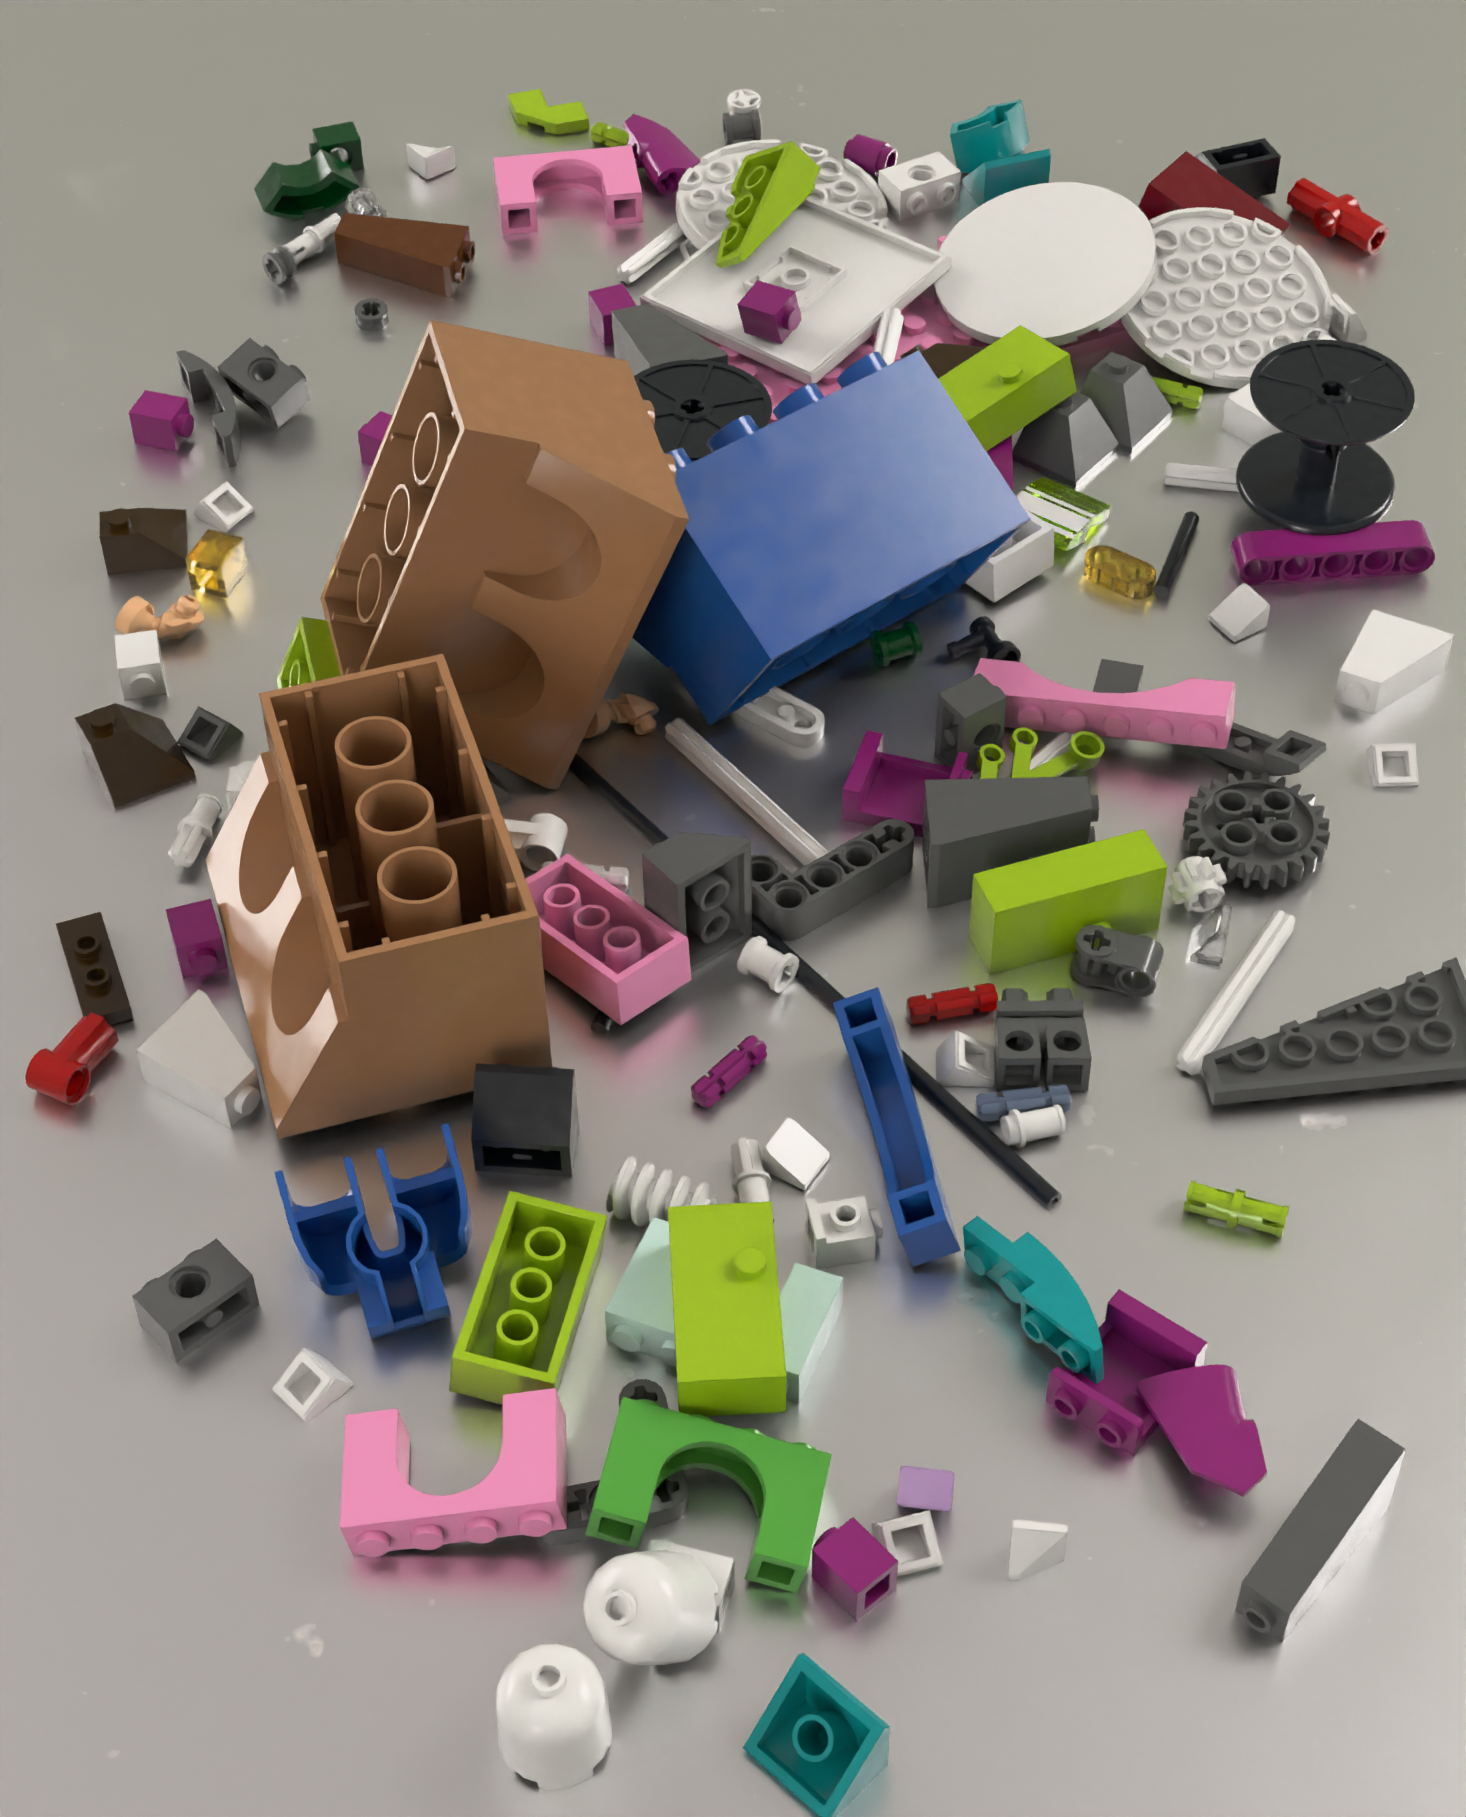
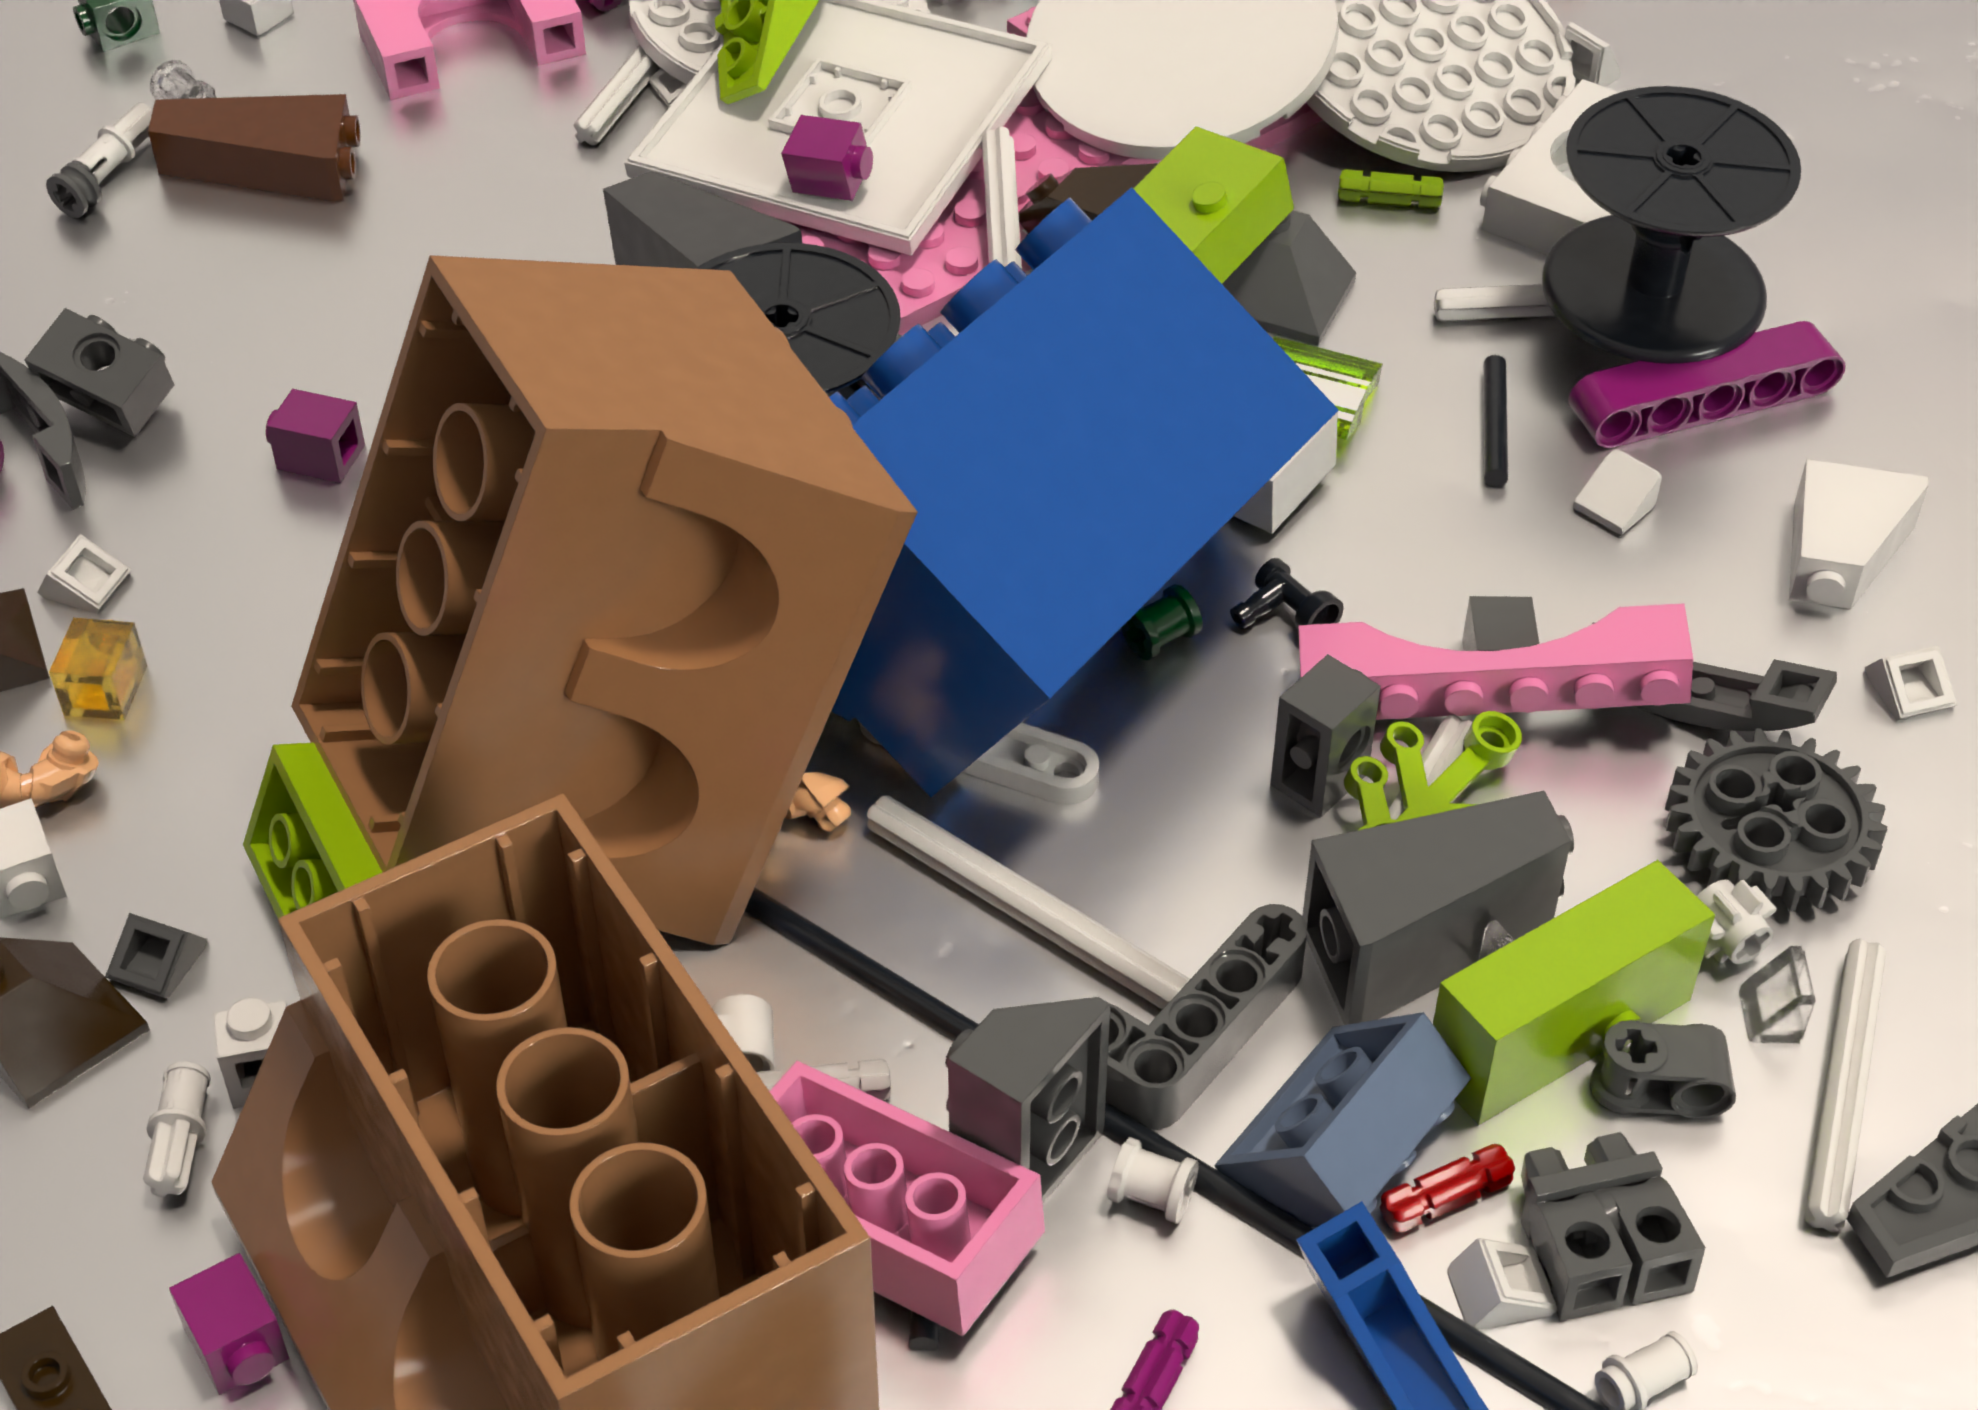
camera: 15 degrees left, 0 degrees up
dark green brick [254,149,359,219] -> none
dark grey bush [354,298,389,332] -> none
magenta brick [588,284,637,347] -> none
magenta panel [842,730,973,837] -> none
sand blue axle [975,1084,1071,1122] -> none
dark grey slope [1080,351,1173,455] -> none
clear yellow beam [1083,545,1156,600] -> none
none -> sand blue slope [1214,1012,1471,1227]

